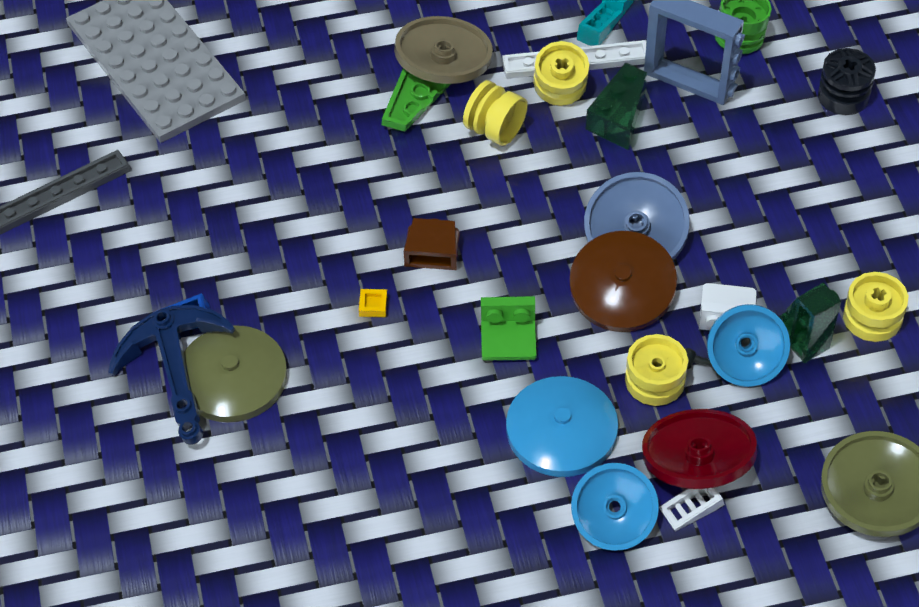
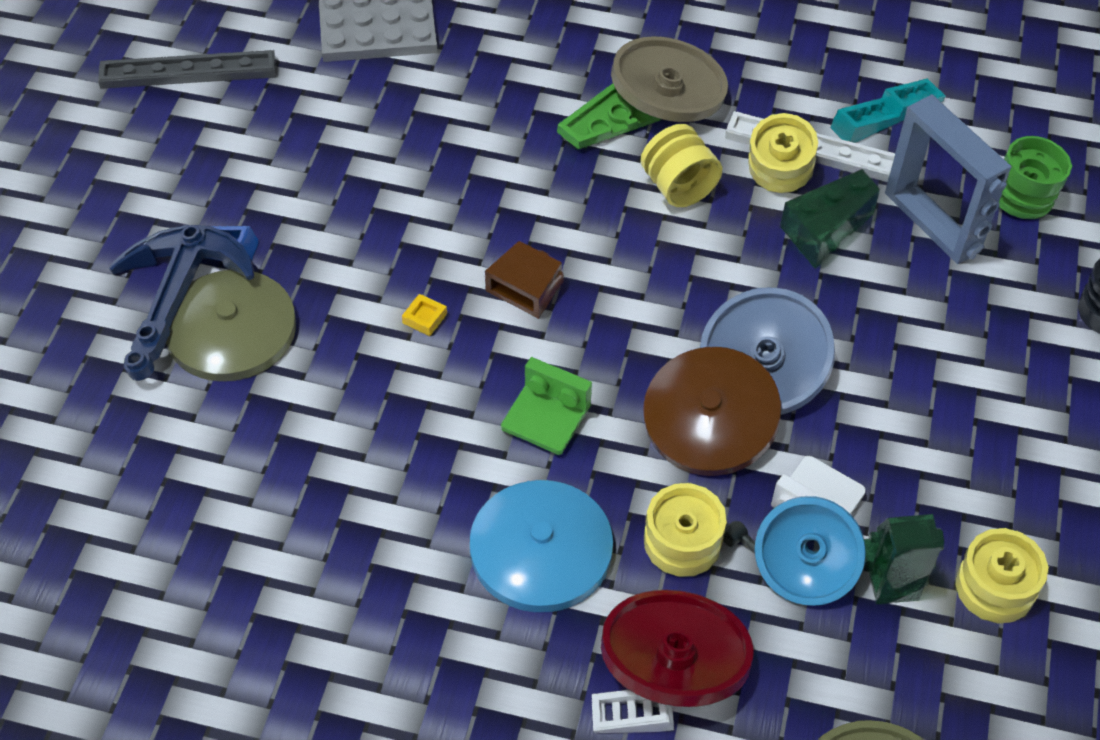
camera: 25 degrees right, 0 degrees up
dark azure dish [571,463,659,551] -> none

